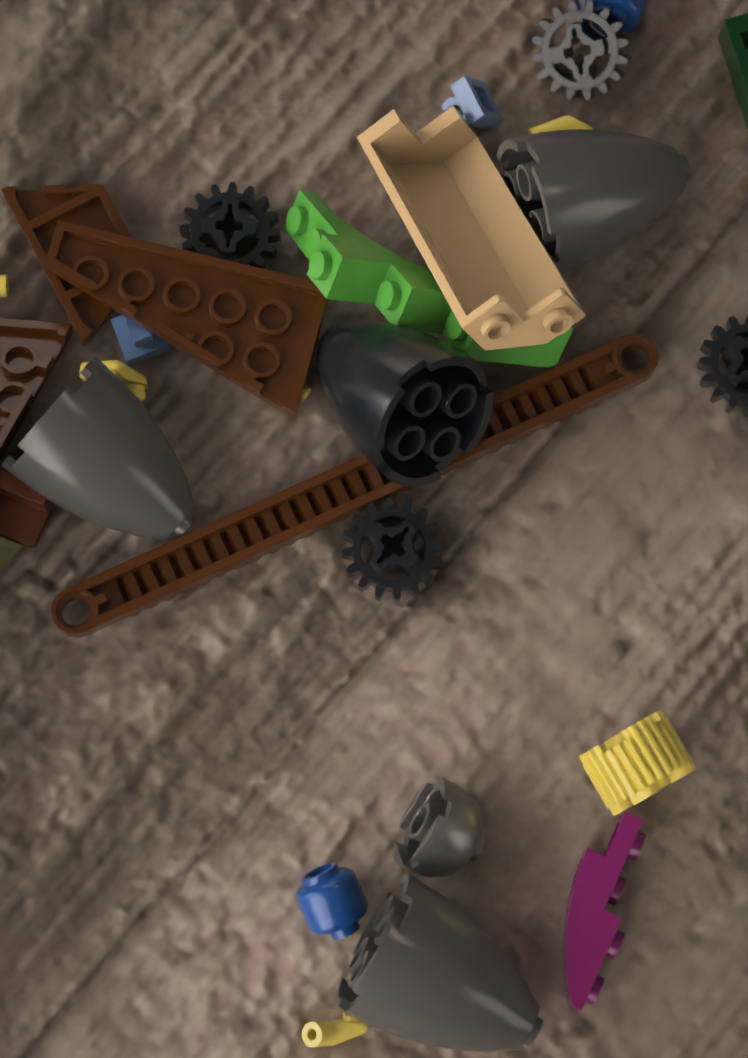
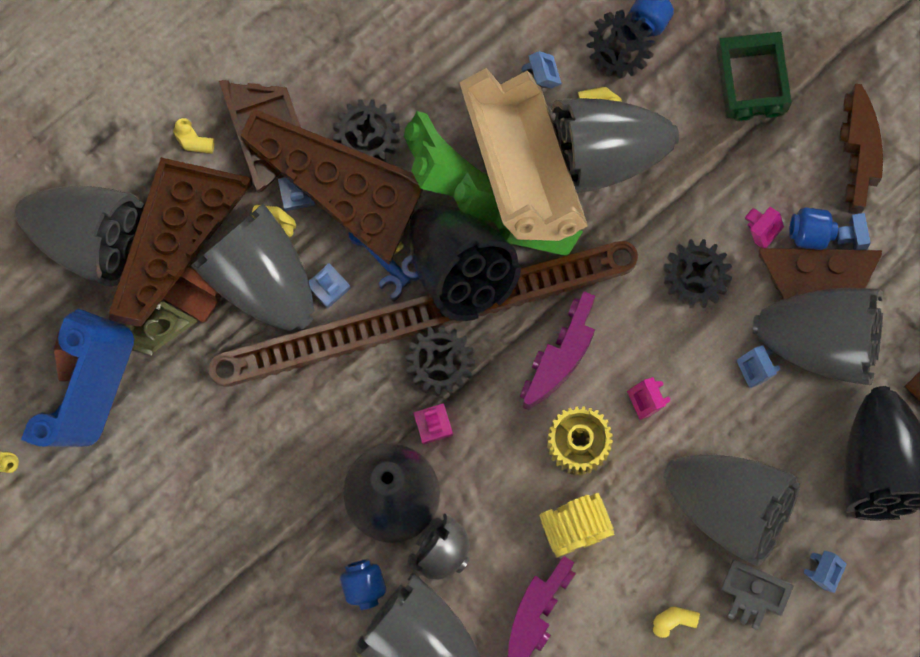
camera: 10 degrees right, 0 degrees up
none -> medium blue tile [309,263,351,309]
none -> black cylinder [344,444,440,543]
none -> blue bar [348,232,419,301]
none -> dark pink tile [413,403,453,444]
none -> magenta slope [520,291,595,410]
none -> light yellow brick [547,406,613,475]
none -> dark pink tile [627,377,671,420]

